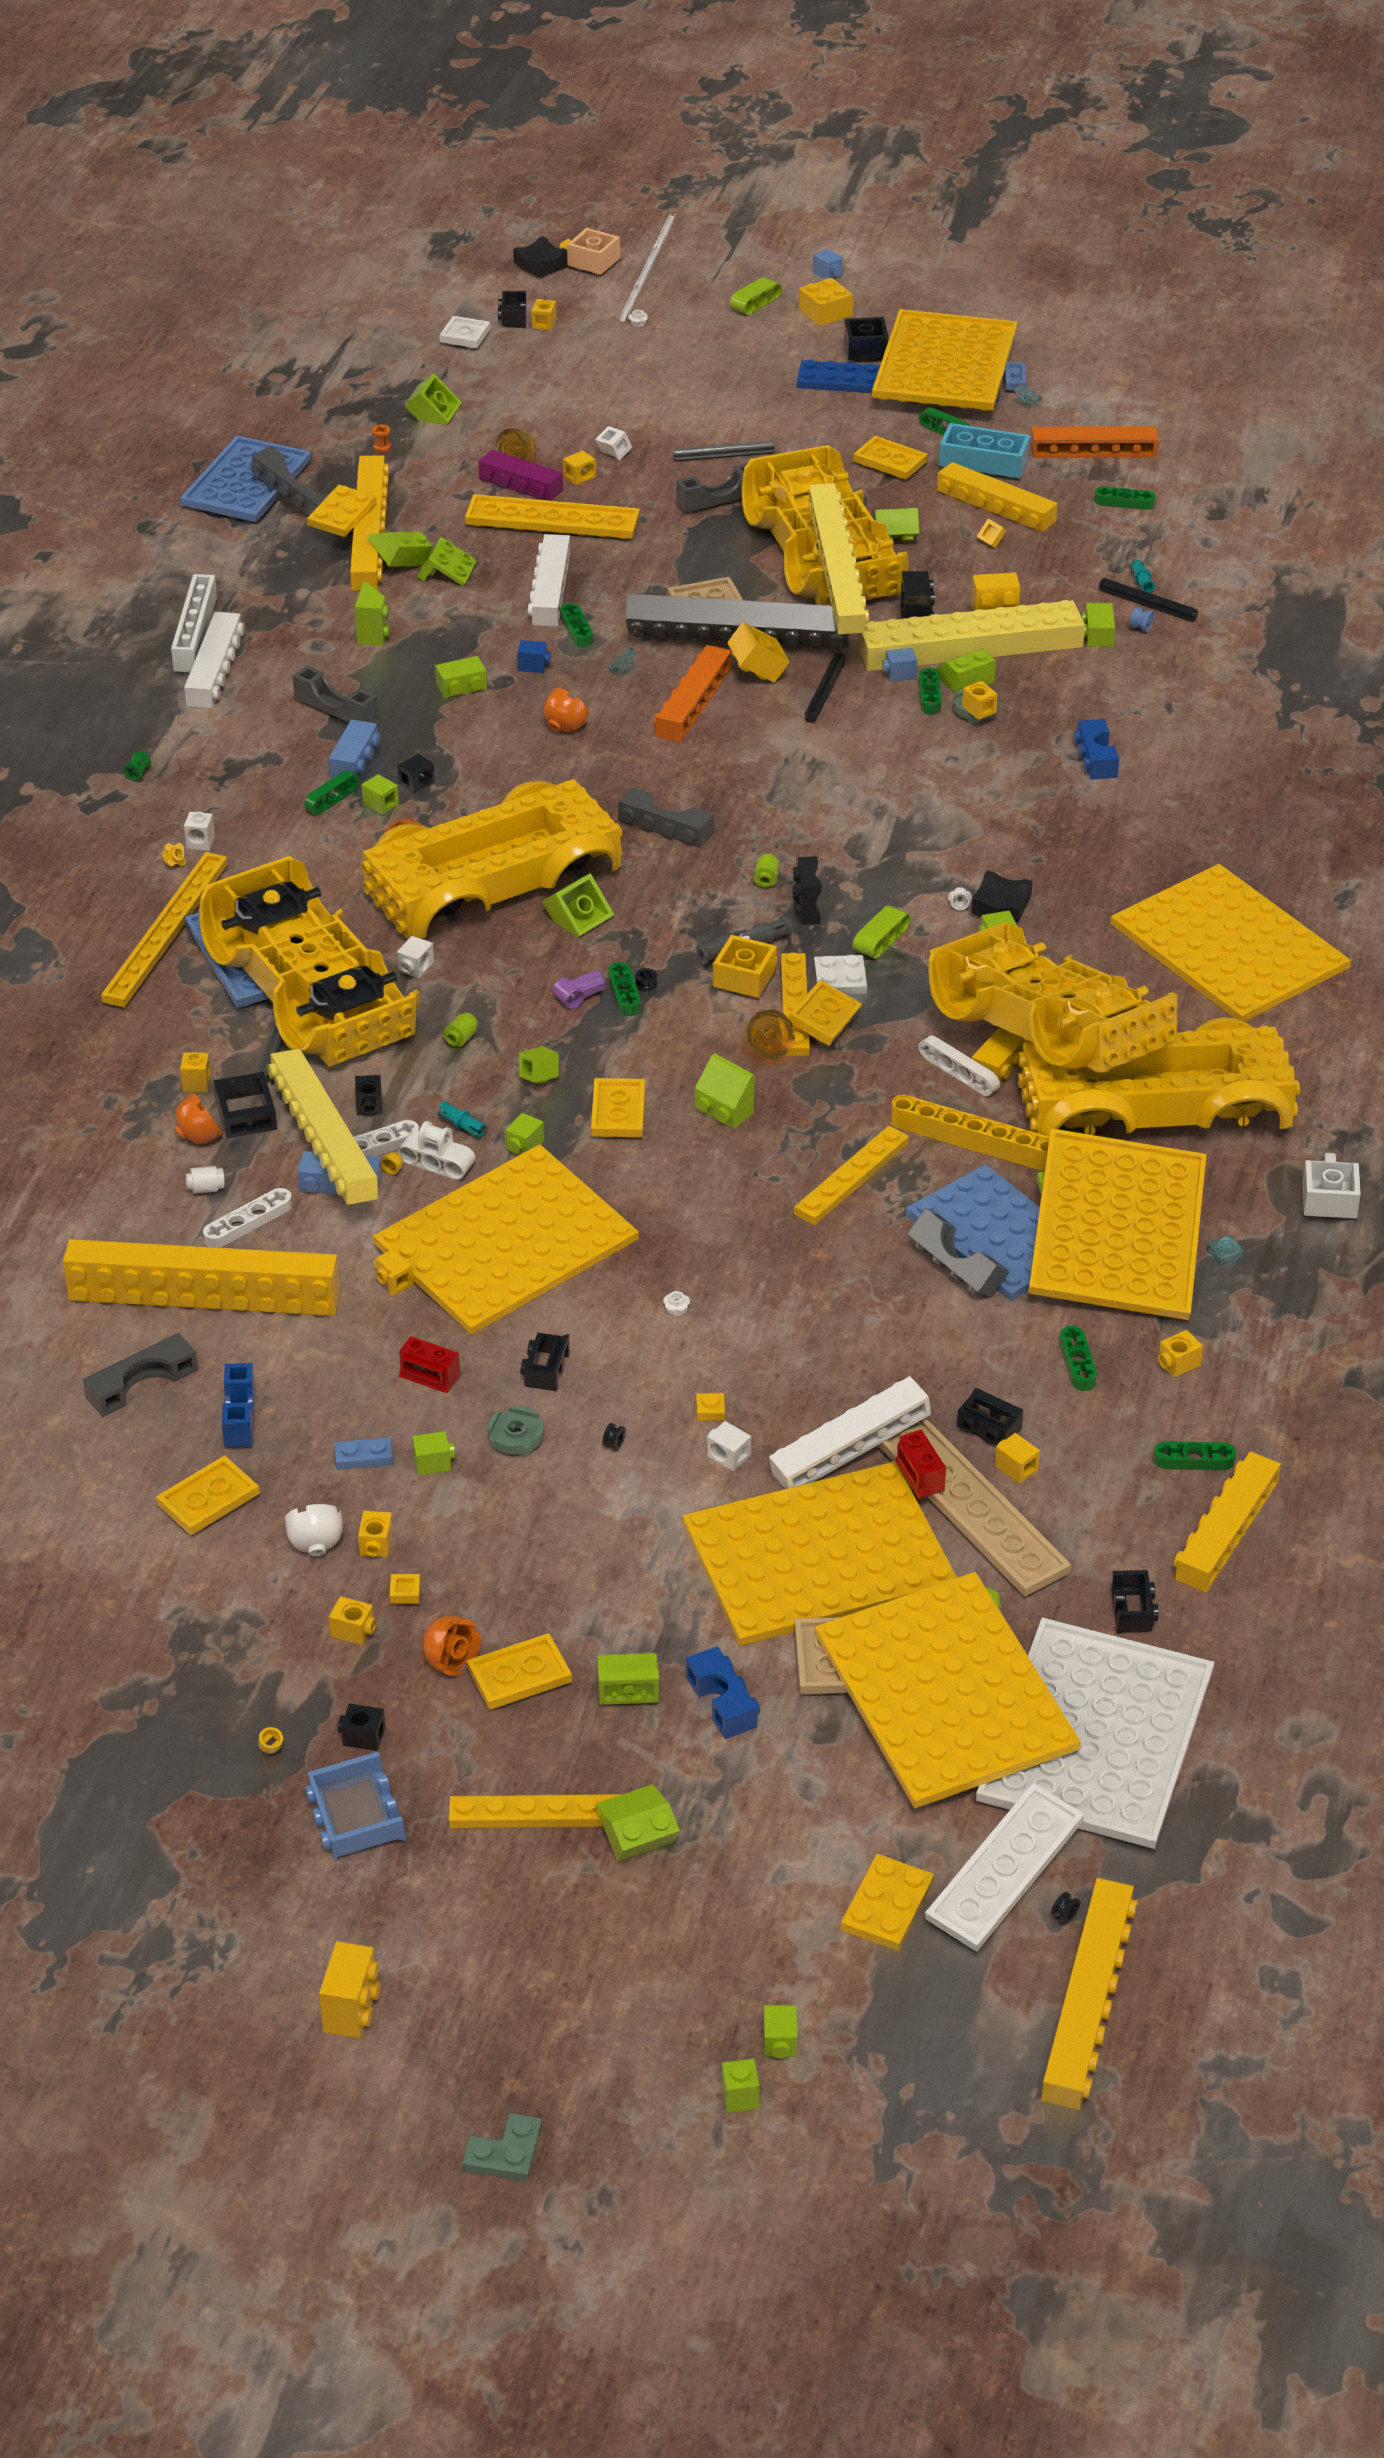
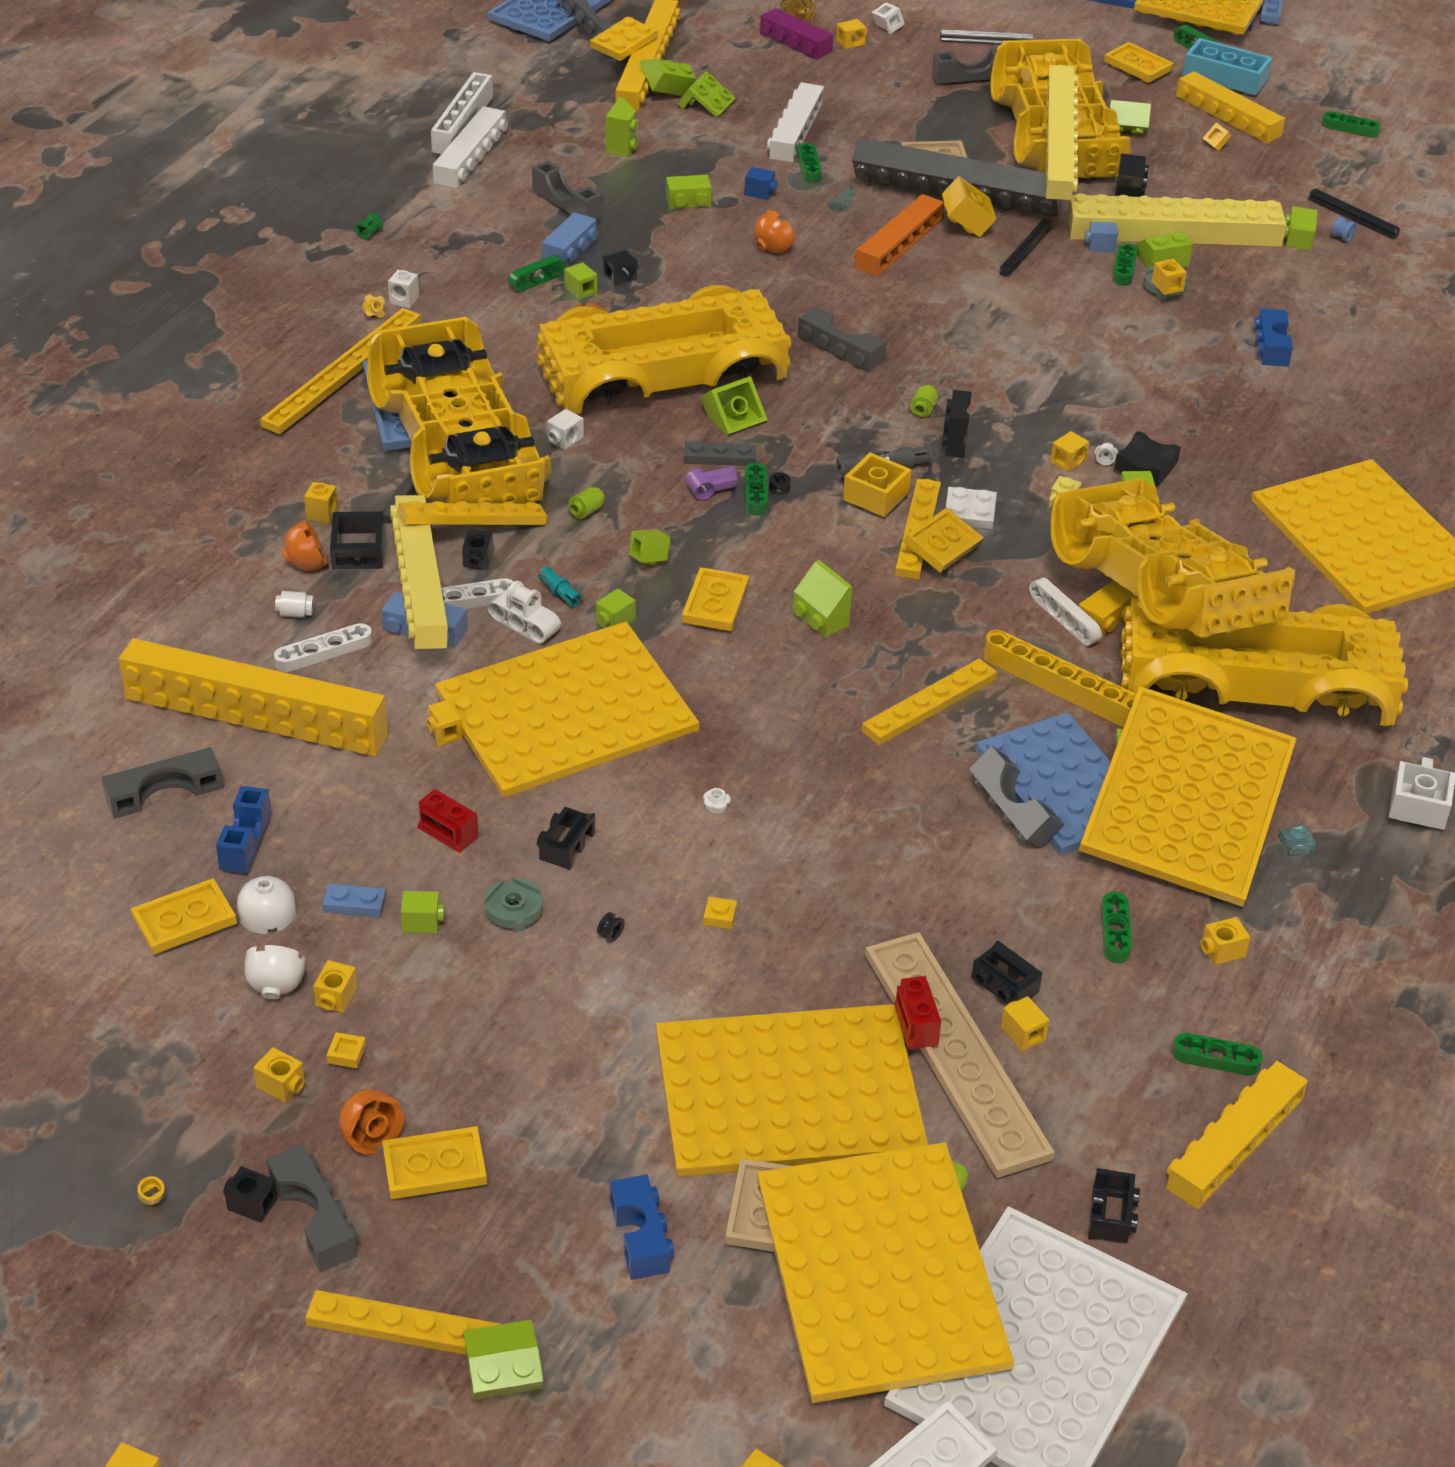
camera: 10 degrees right, 0 degrees up
window [305,1752,406,1861] -> none
yellow hinge [381,1152,403,1175] -> none
yellow plate [465,494,640,539] -> none
lime bracket [598,1653,659,1705] -> none
white brick [706,1421,751,1471] -> none
clear yellow cylinder [743,1009,795,1061] -> none
white brick [769,1376,931,1489] -> none
lime beam [853,905,911,959] -> none
yellow brick [970,573,1020,612] -> none
clear light blue plate [1014,384,1042,405] -> none
orange brick [1031,426,1158,458] -> none
teal pin [1131,560,1155,593] -> none
none -> white cylinder [237,876,296,934]
none -> dark grey arch [266,1144,359,1273]
none -> yellow plate [397,501,548,525]
none -> dark grey plate [684,441,756,466]
none -> light yellow plate [1048,476,1082,508]
none -> yellow brick [1050,431,1089,472]

